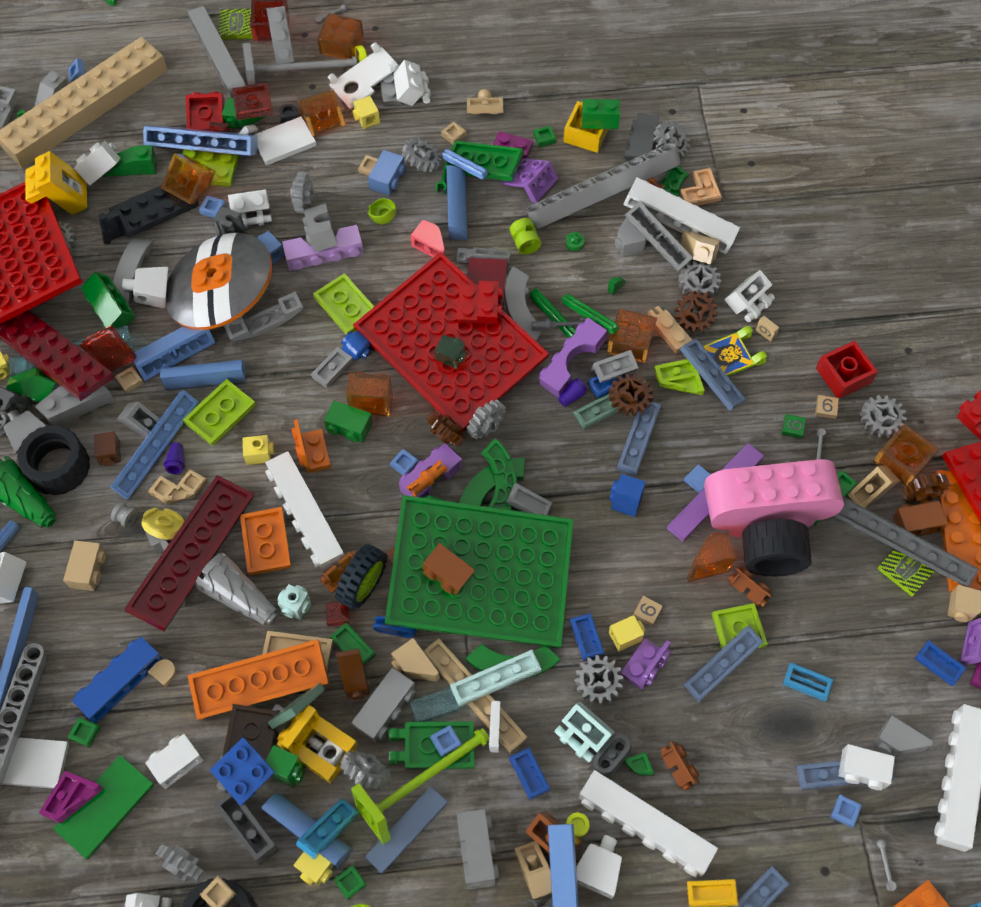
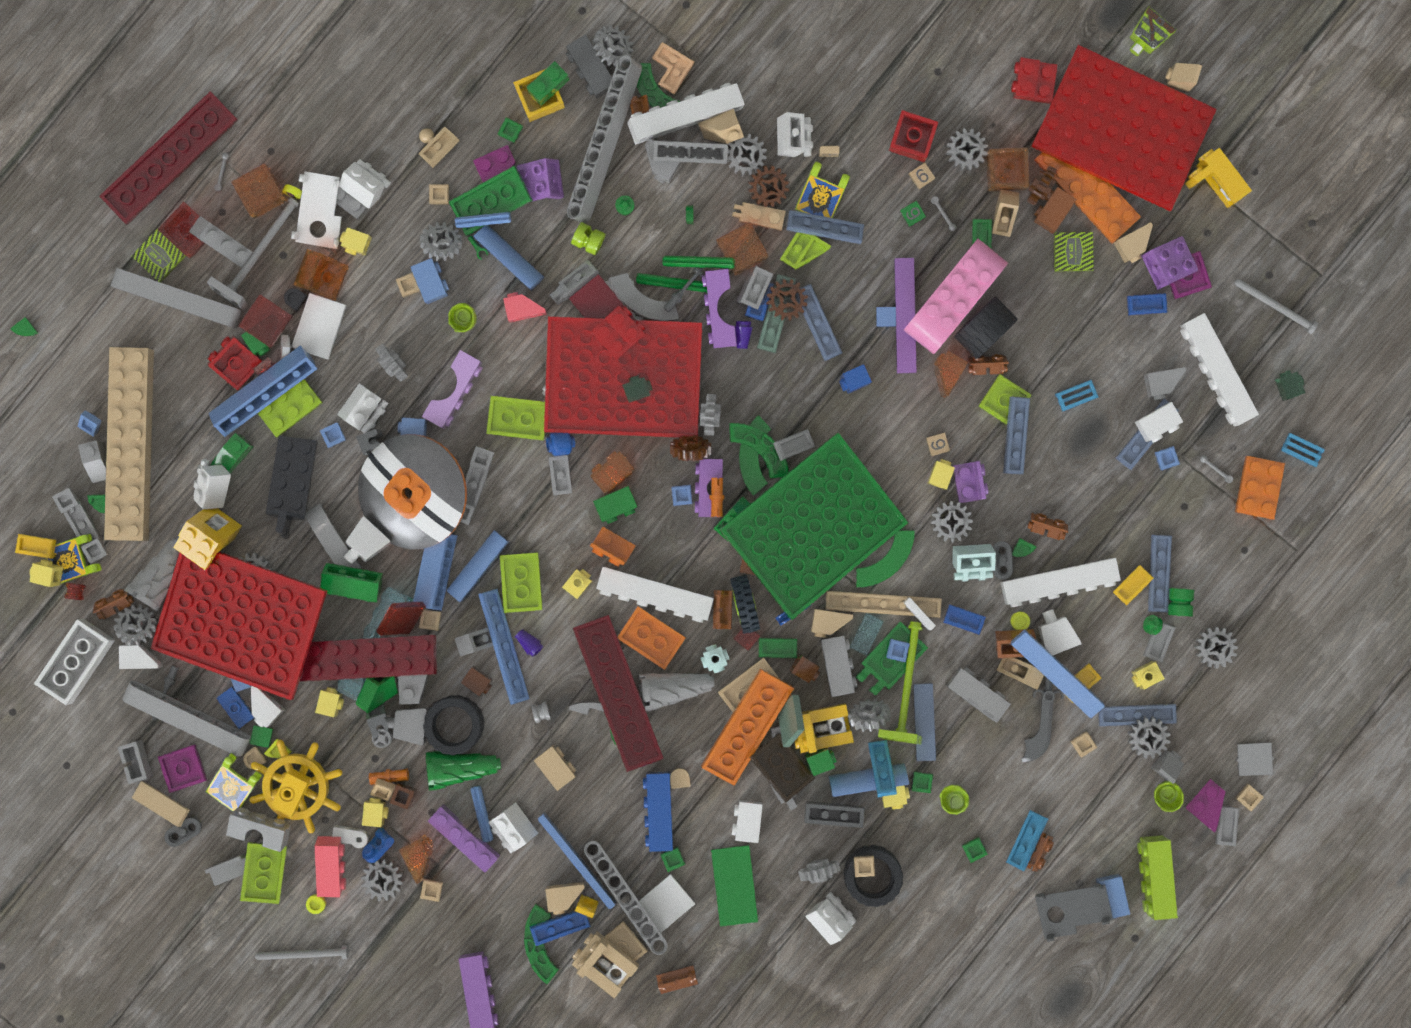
camera: 50 degrees left, 25 degrees up
magenta wing [39,771,103,824] -> none
light yellow tile [141,508,184,540] -> none
tan tile [148,469,208,504] -> none
clear orange slope [160,153,216,205] -> none
blue hinge [209,737,275,806] -> none
light grey arch [302,203,337,252] -> none
dark orange brick [422,543,475,595] -> none
light aqua tile [450,650,542,707] -> none
blue plate [570,613,605,662] -> none
dark grey tile [835,496,979,587] -> none

